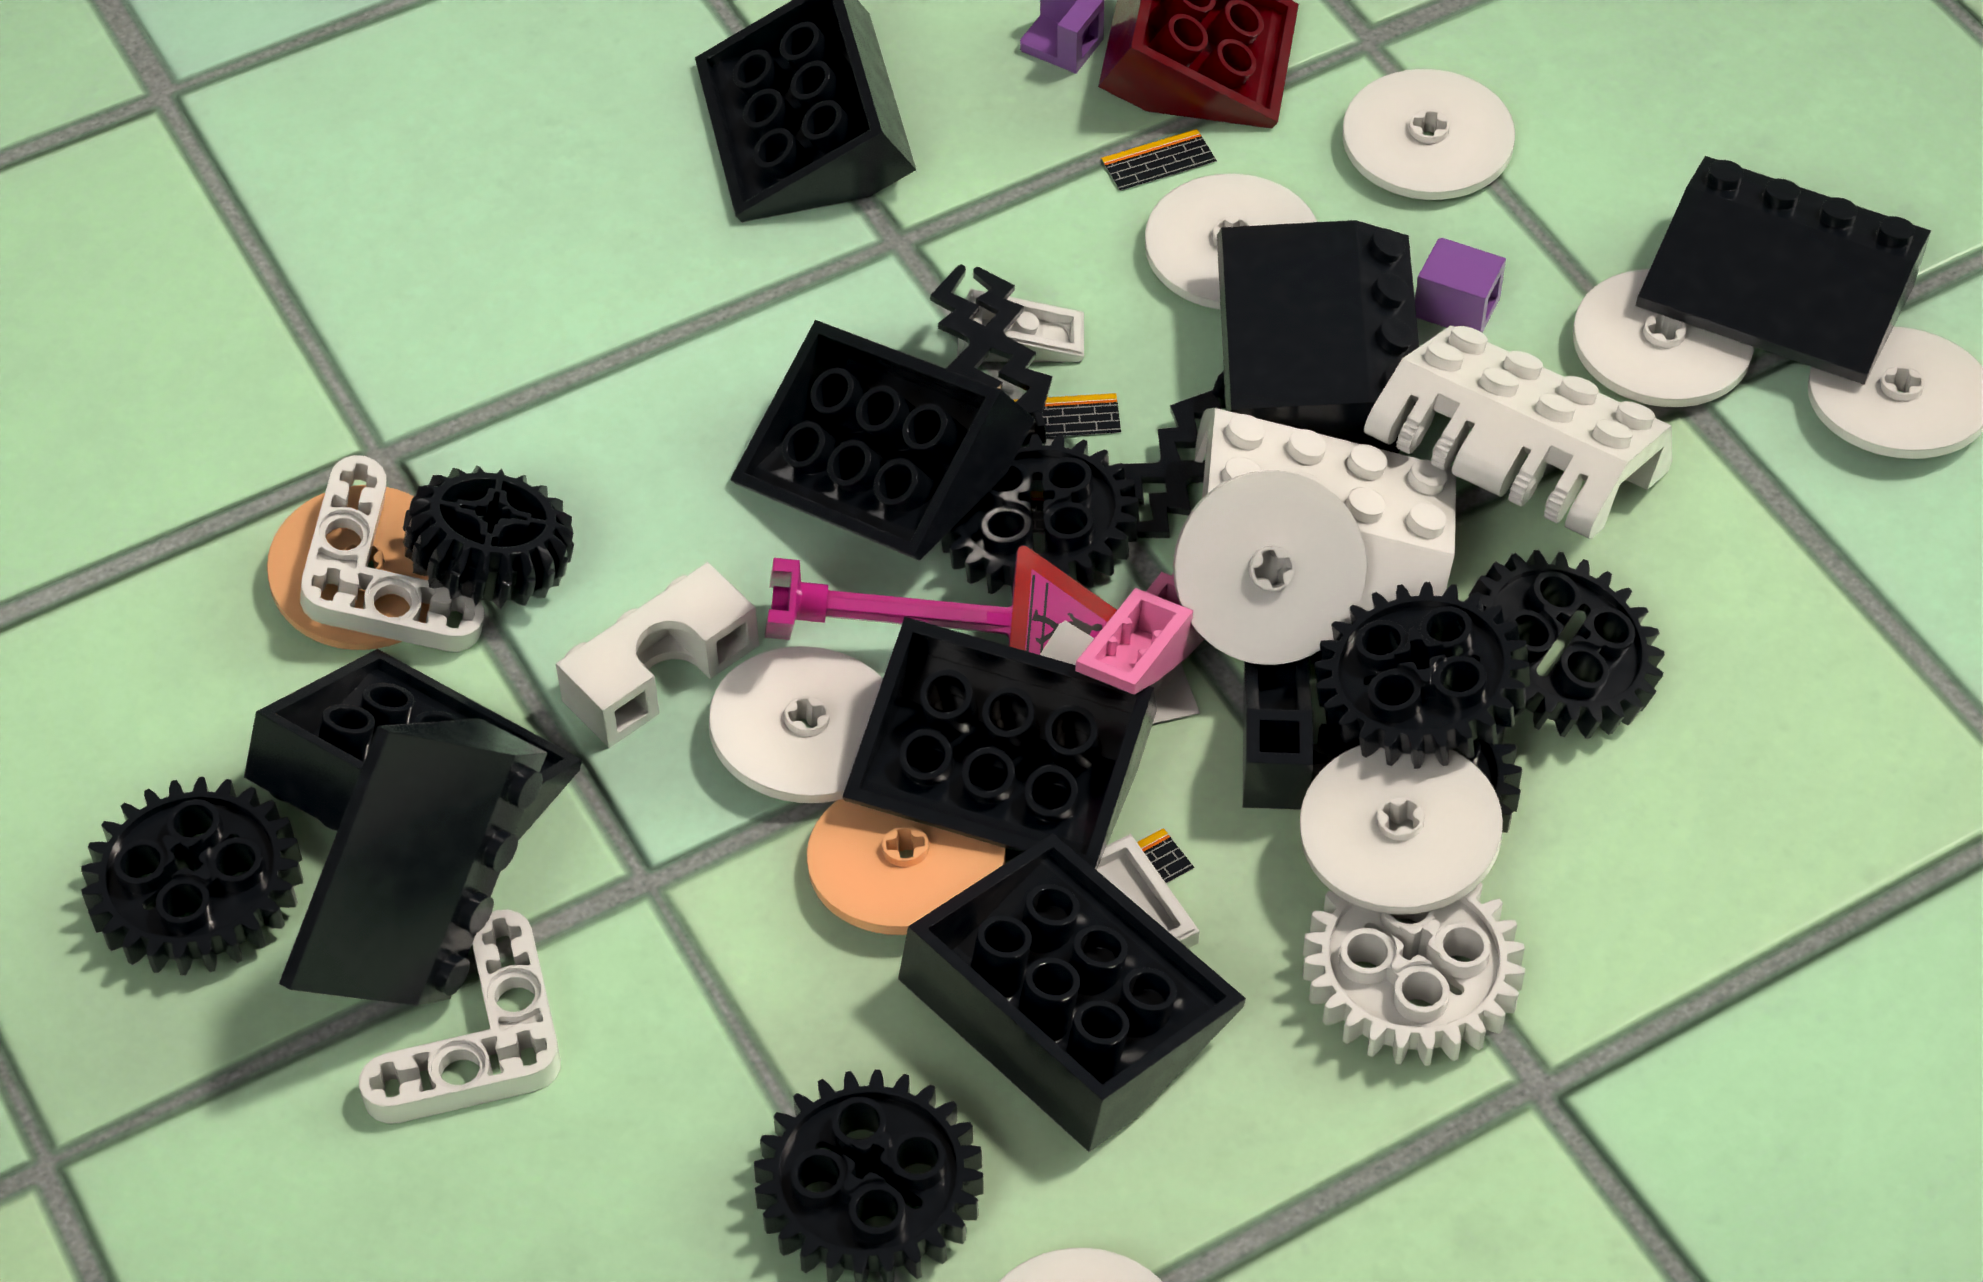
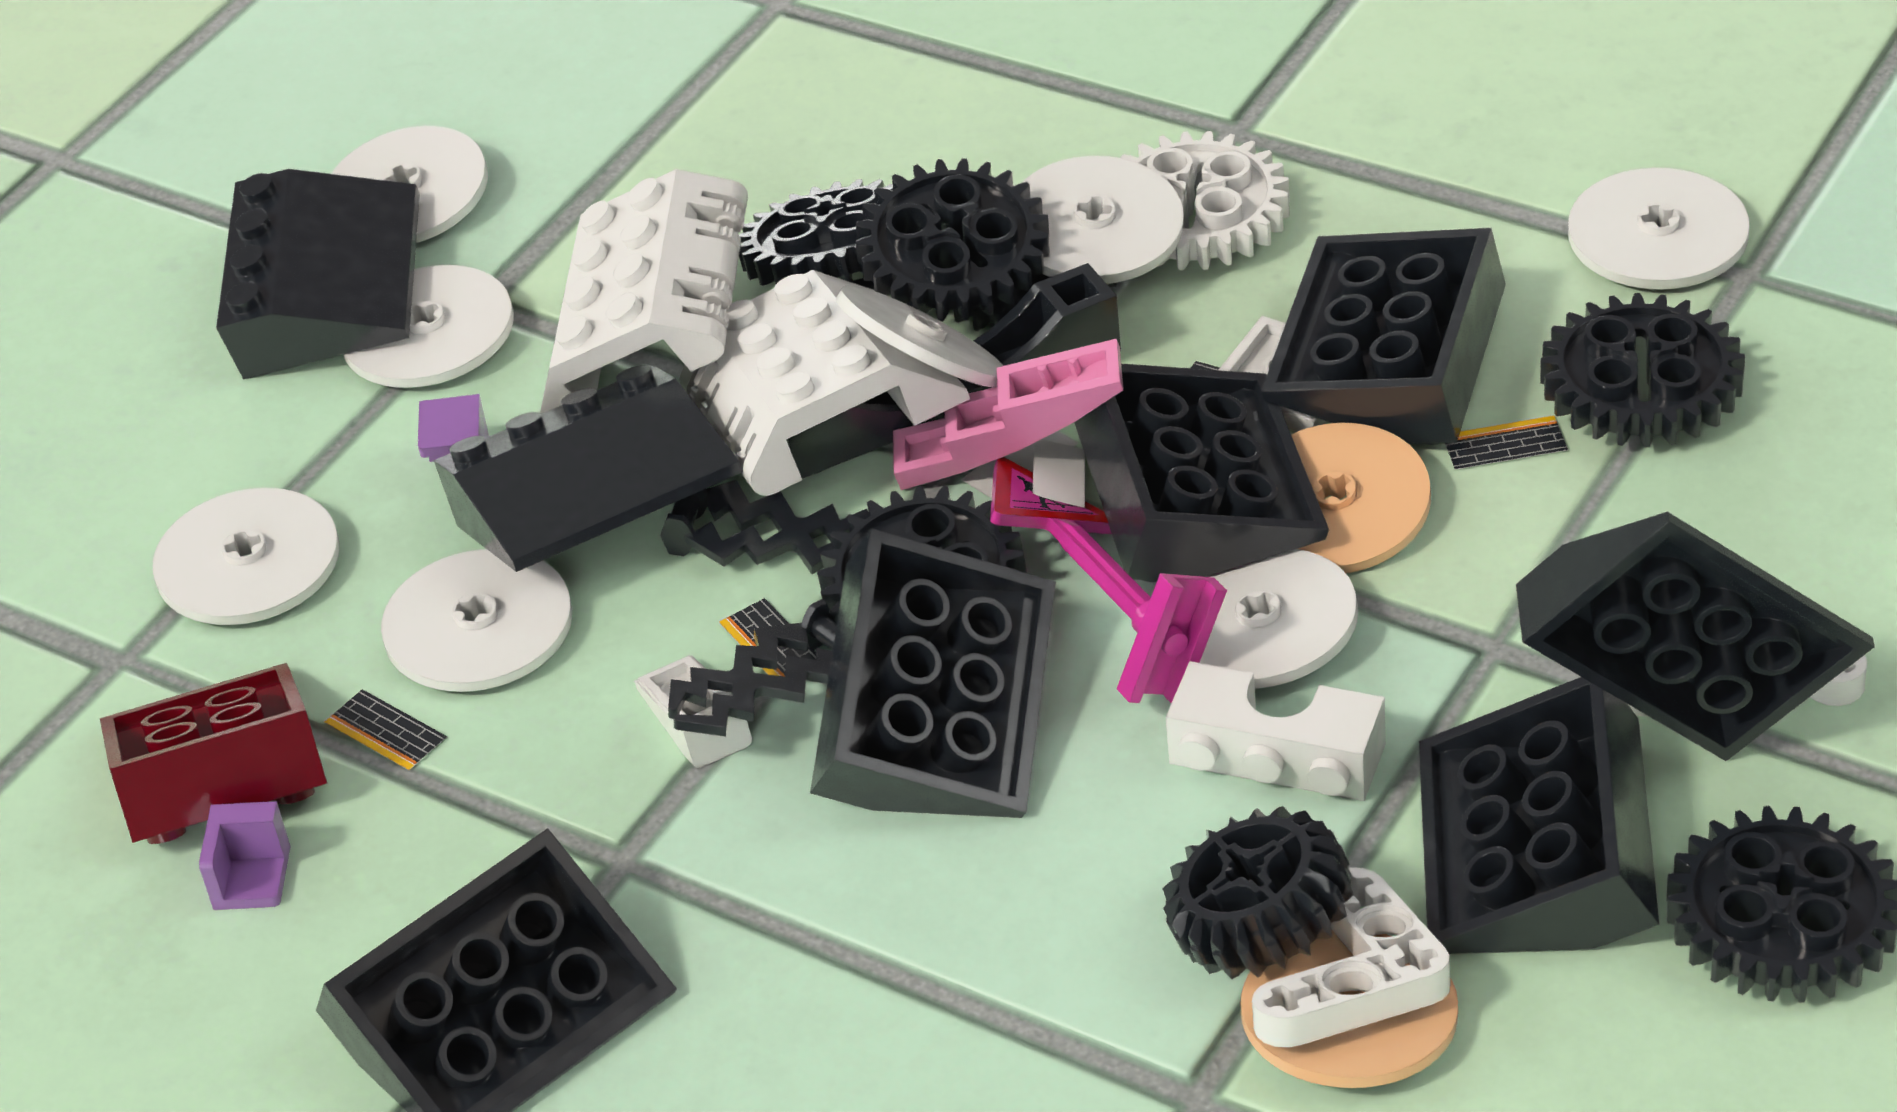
camera: 115 degrees left, 10 degrees down
none -> black sticker [1445,415,1568,470]

